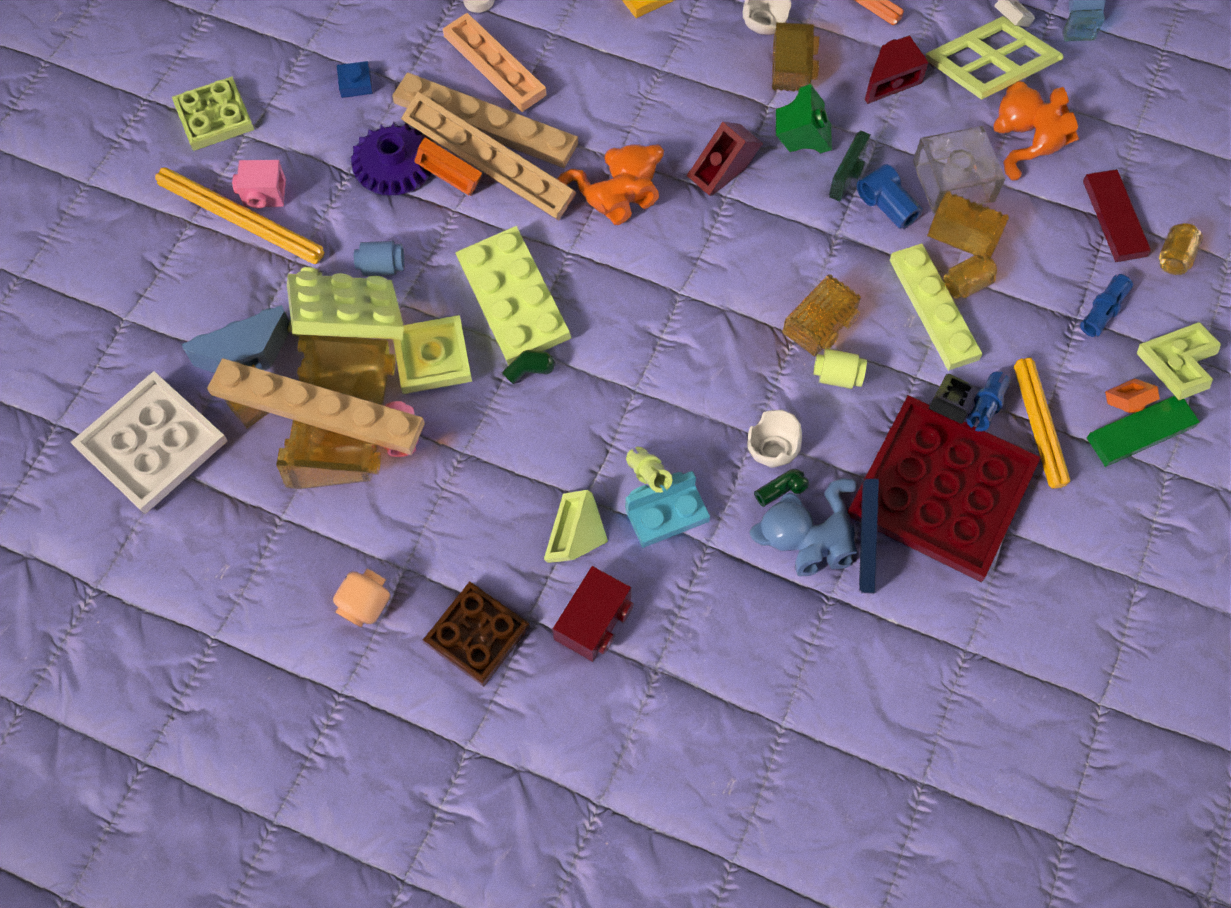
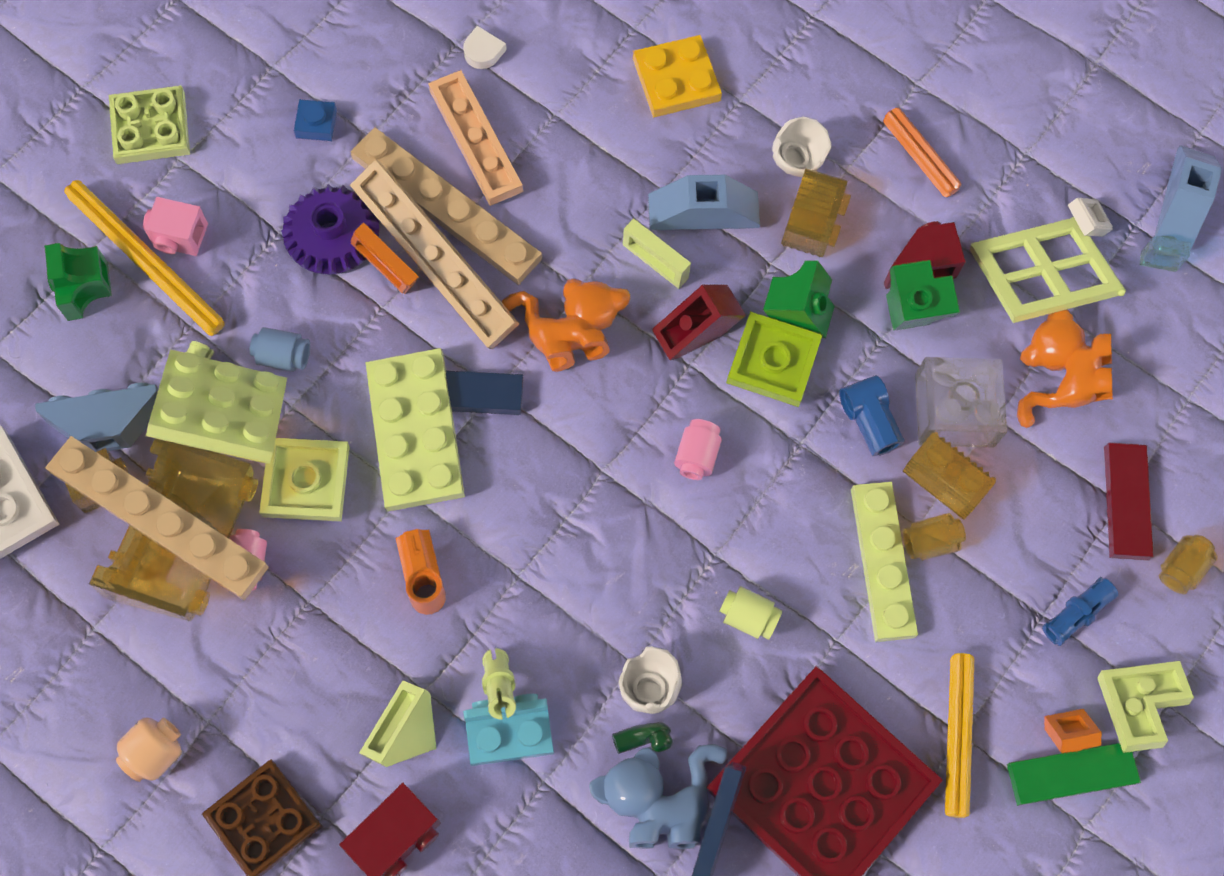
camera: 10 degrees right, 5 degrees up
dark green arm [502,350,555,384] -> none
clear yellow brick [782,274,861,357] -> none
clear green plate [829,130,871,202] -> none
black plate [928,374,979,424] -> none
blue pin [967,371,1011,432] -> none
none -> green brick [44,243,112,321]
none -> orange piece [396,529,446,615]
none -> dark blue tile [446,370,523,415]
none -> yellowish green tile [623,218,691,289]
none -> medium blue slope [648,175,760,230]
none -> bright pink brick [674,419,722,480]
none -> lime plate [726,311,823,407]
none -> green brick [886,260,960,331]

